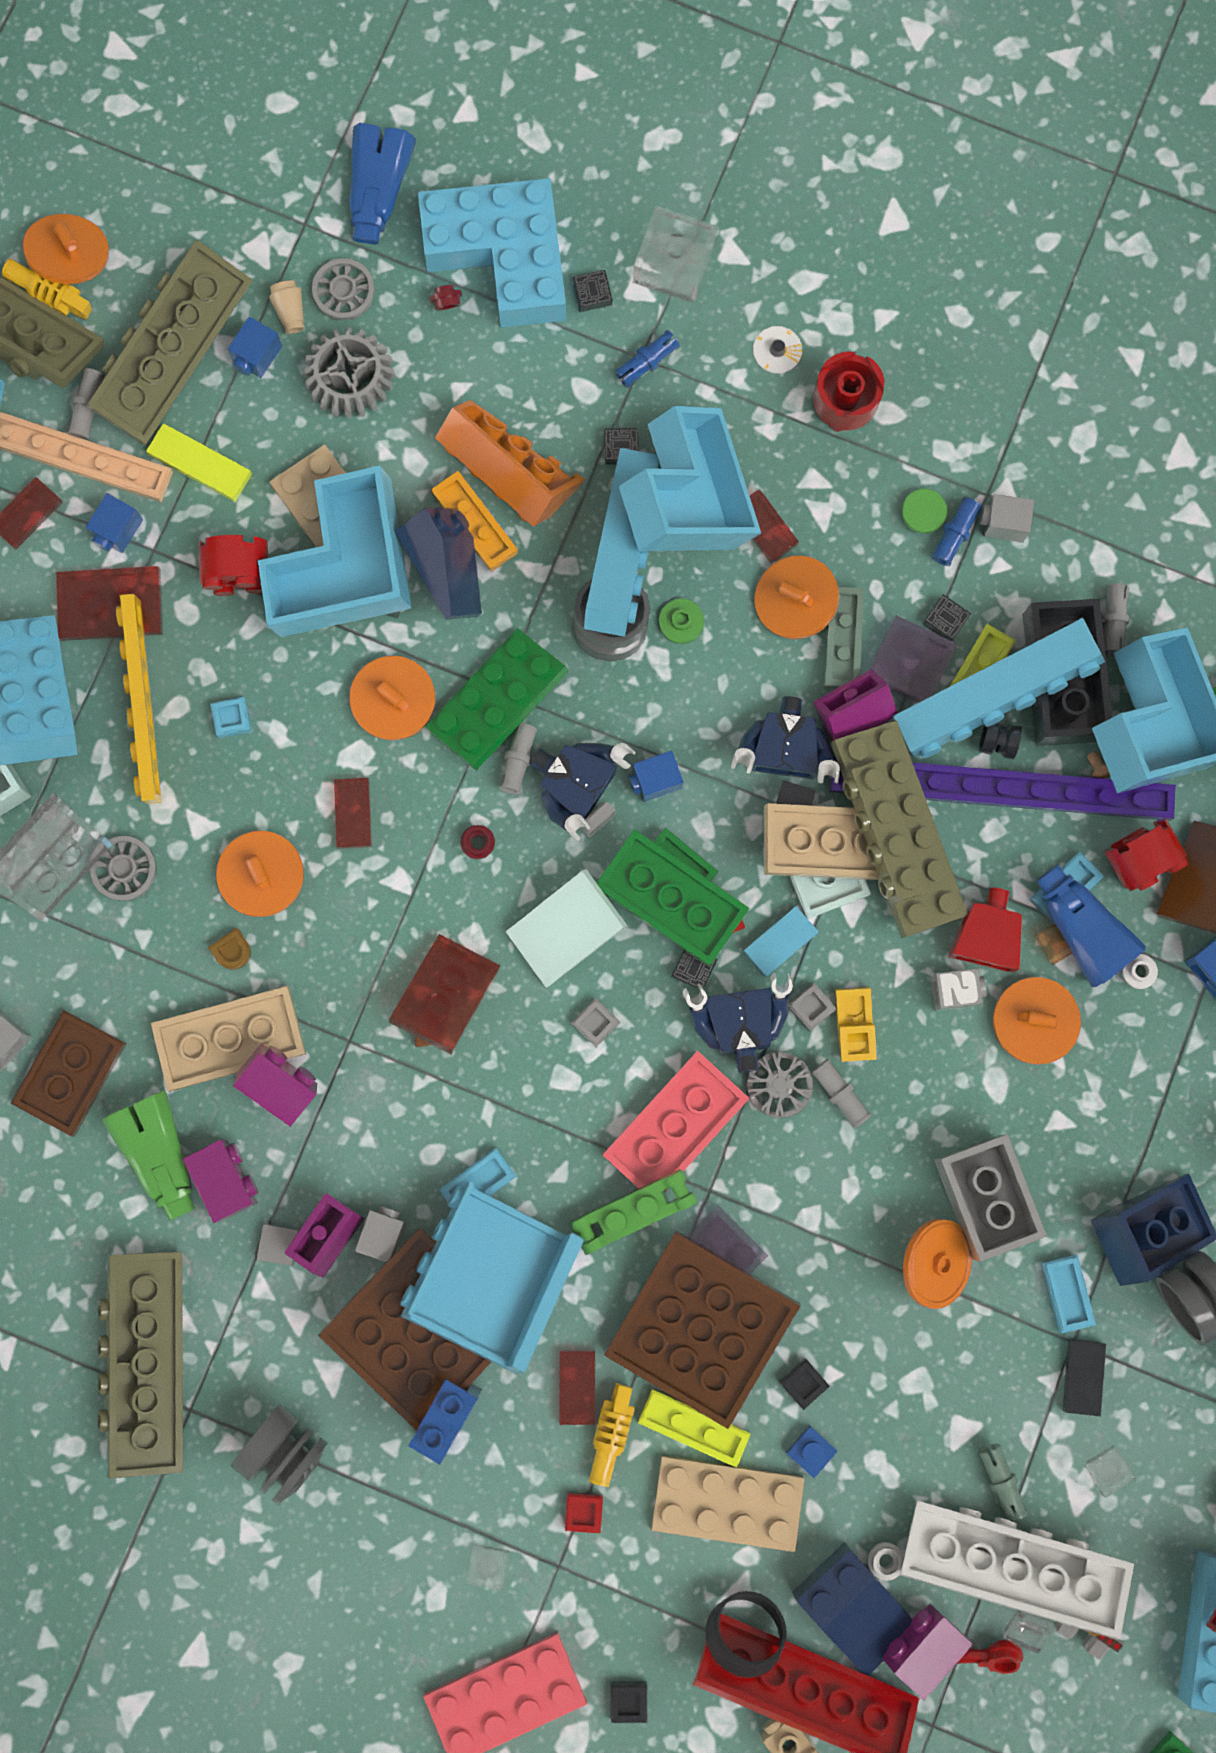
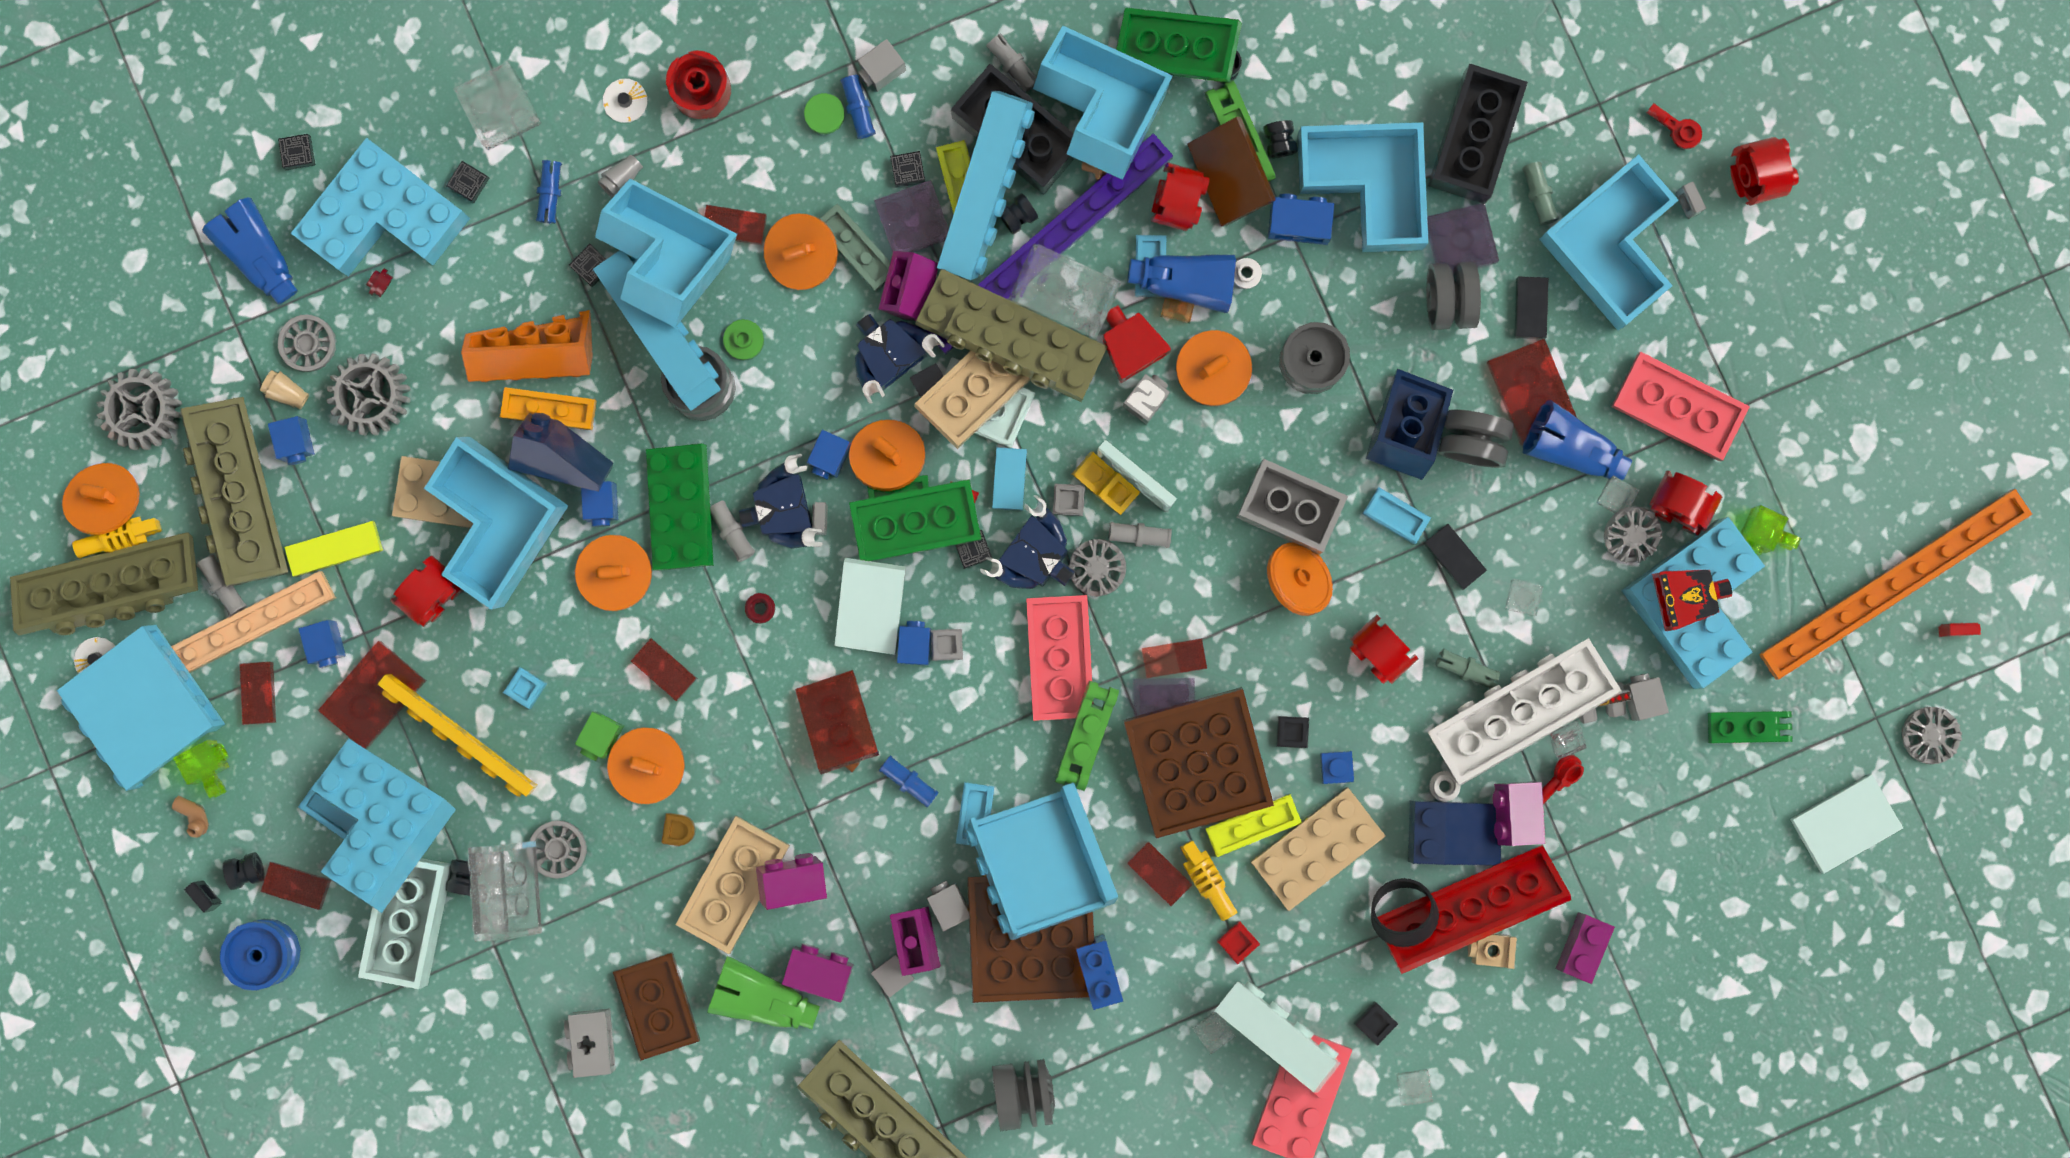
camera: 40 degrees left, 5 degrees up
none -> light grey gear [96,368,182,451]
none -> black tile [278,134,315,170]
none -> black wheel [445,859,483,896]
none -> bright green brick [575,711,624,761]
none -> blue brick [581,481,618,527]
none -> light grey cone [598,155,643,198]
none -> orange shield [849,420,925,491]
none -> blue pin [878,755,939,808]
none -> blue brick [897,621,931,665]
none -> clear brick [1008,244,1121,339]
none -> light aqua tile [1097,440,1177,512]
none -> clear red tile [1142,638,1207,678]
none -> light aqua brick [1215,981,1341,1093]
none -> dark grey wheel [1279,322,1350,394]
none -> red brick [1349,614,1419,684]
none -> light grey brick [1623,673,1669,721]

